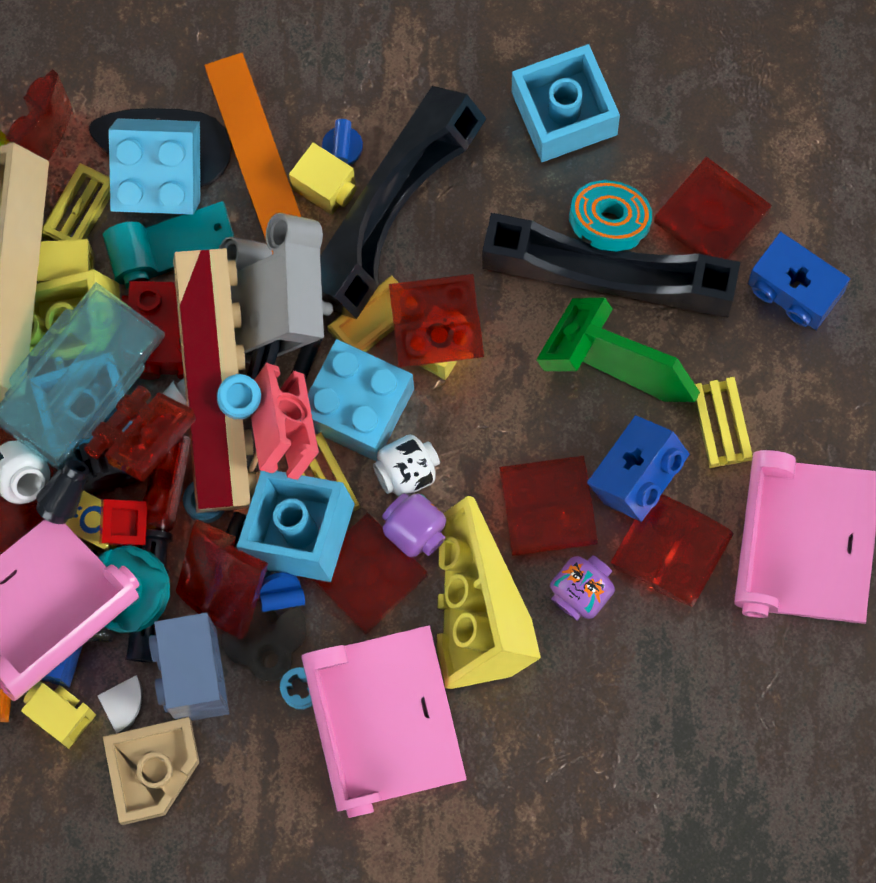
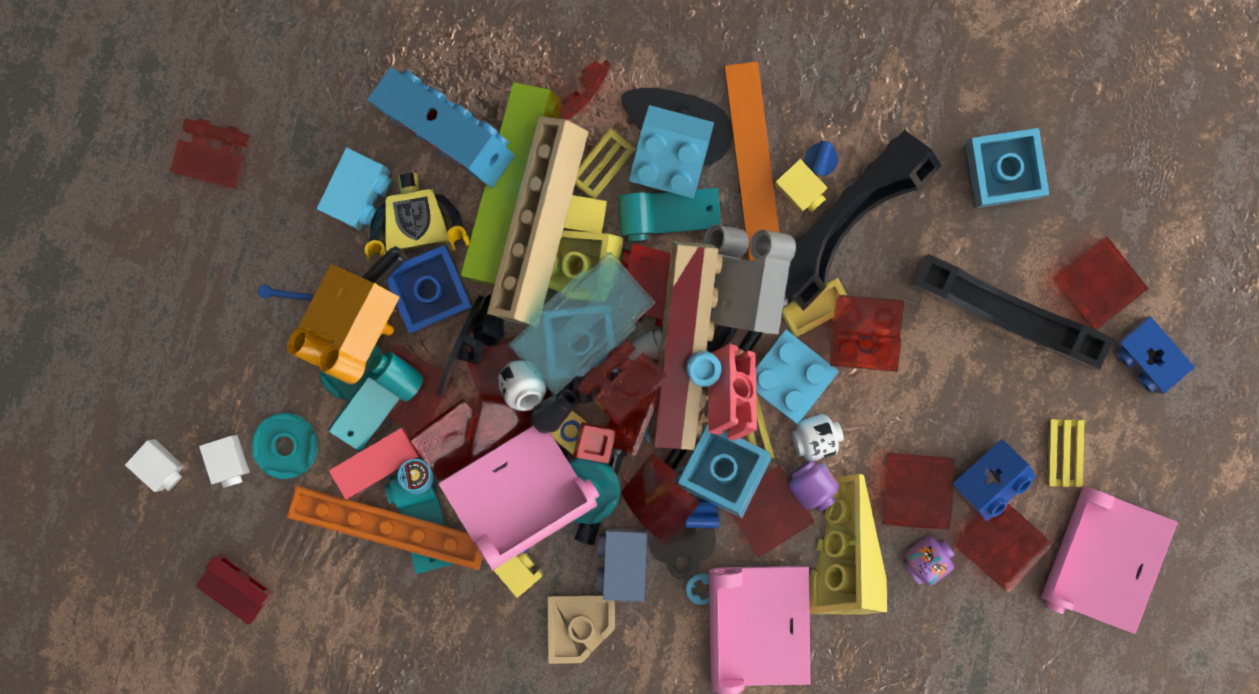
camera: 10 degrees right, 15 degrees up
white tile [97,675,143,734] -> none
green piece [536,297,700,402] -> none
teal tile [569,180,652,252] -> none

